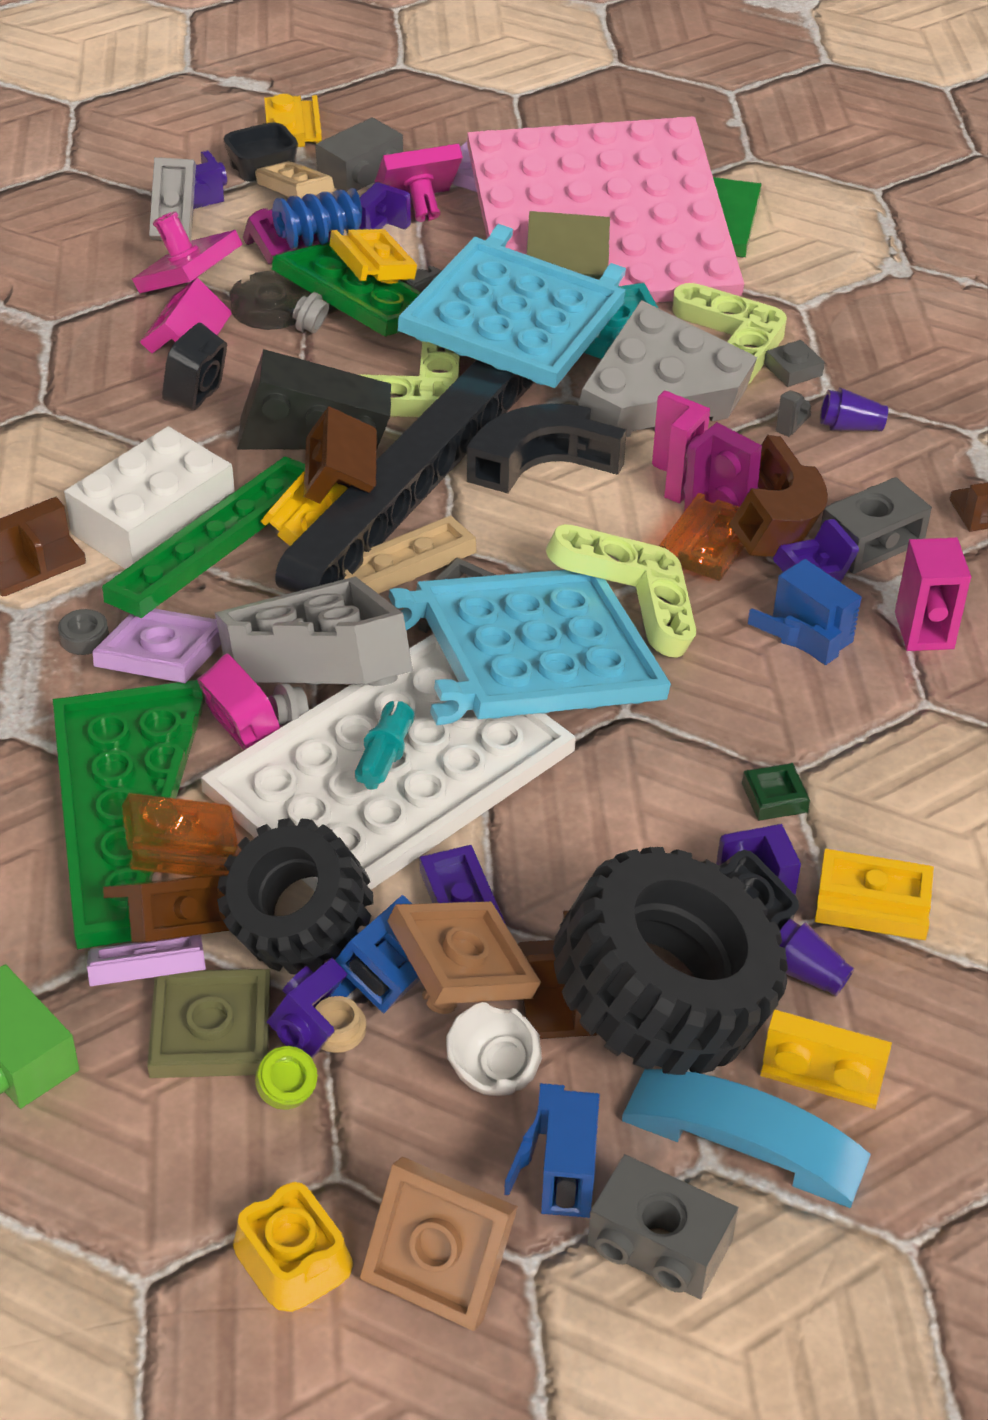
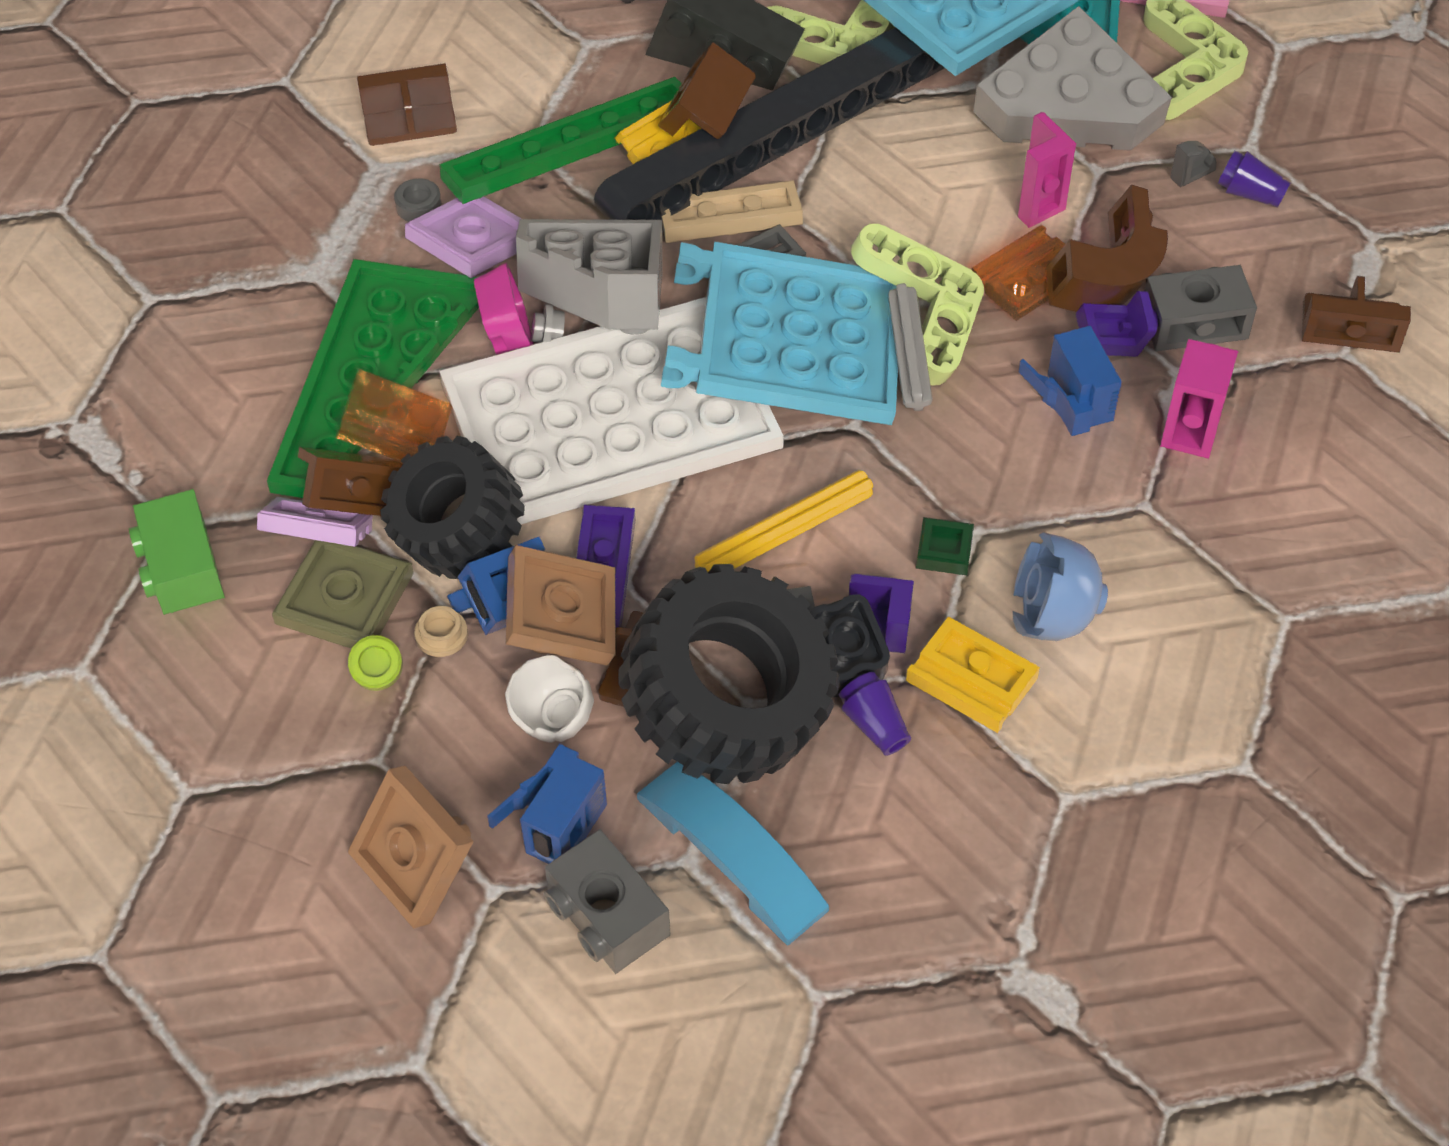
camera: 25 degrees right, 10 degrees up
white brick [64,426,235,569] -> none
yellow piece [233,1182,353,1312] -> none
dark purple bracket [267,958,348,1058] -> none
teal axle [355,701,415,790] -> none
black arch [467,404,627,494] -> none
magenta bracket [683,422,762,518] -> none
yellow plate [760,1010,892,1109] -> none
dark grey plate [764,340,825,387] -> none
none -> yellow axle [694,470,874,573]
none -> light grey axle [888,283,933,411]
none -> medium blue cylinder [1013,532,1108,641]

